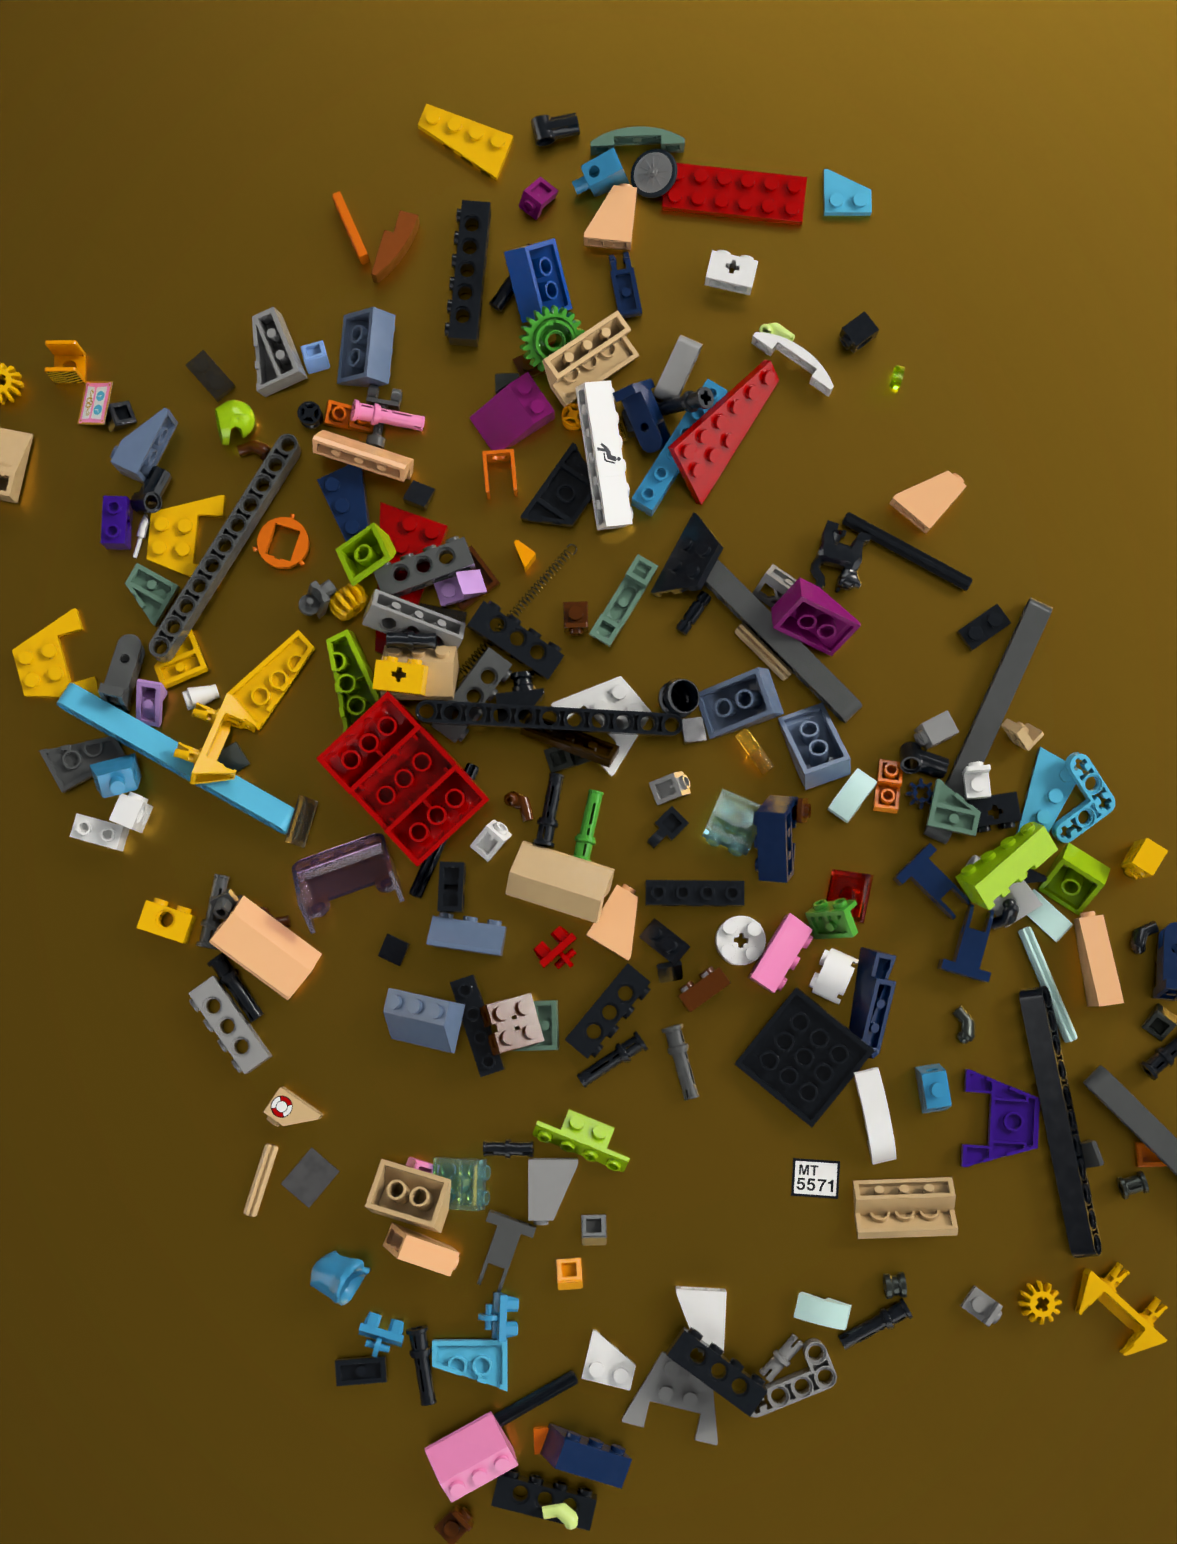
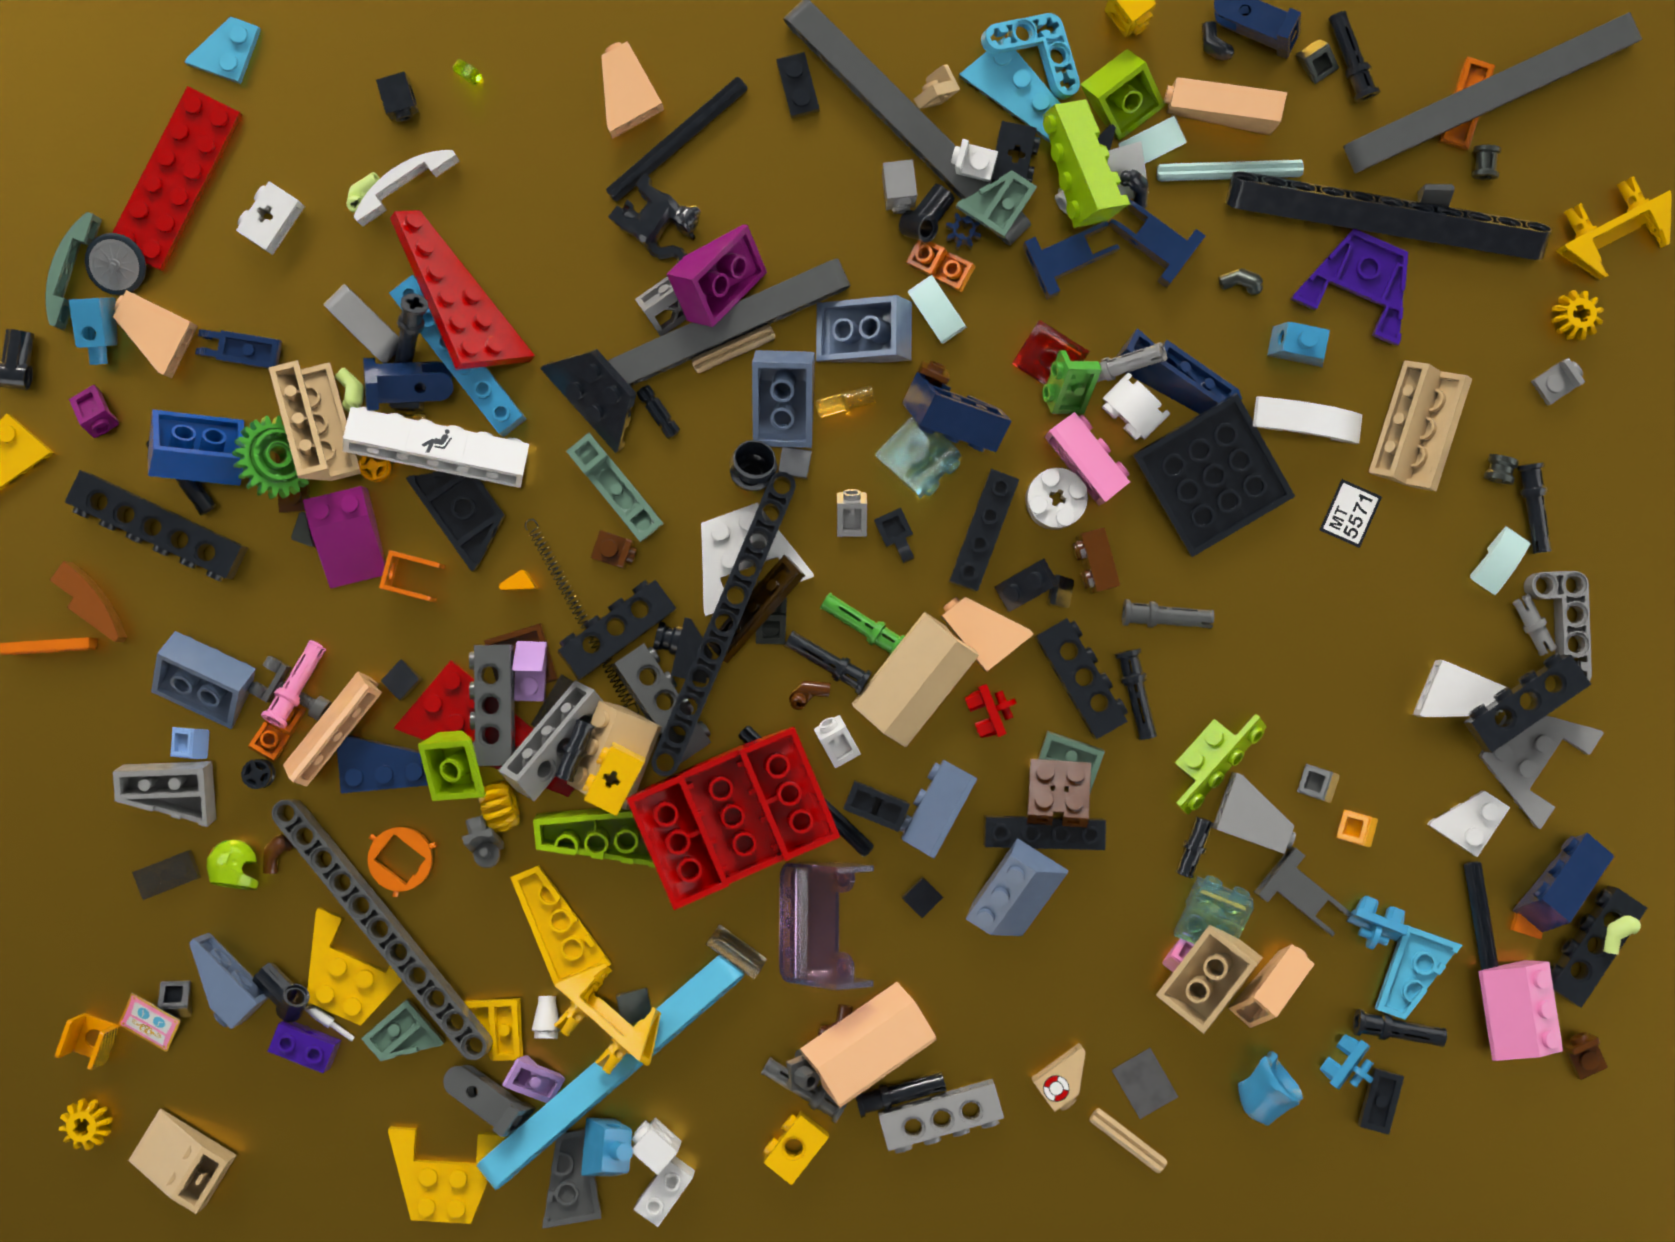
camera: 70 degrees left, 5 degrees up
none -> yellowish green arm [334,367,364,412]
none -> light grey pin [1097,342,1167,382]

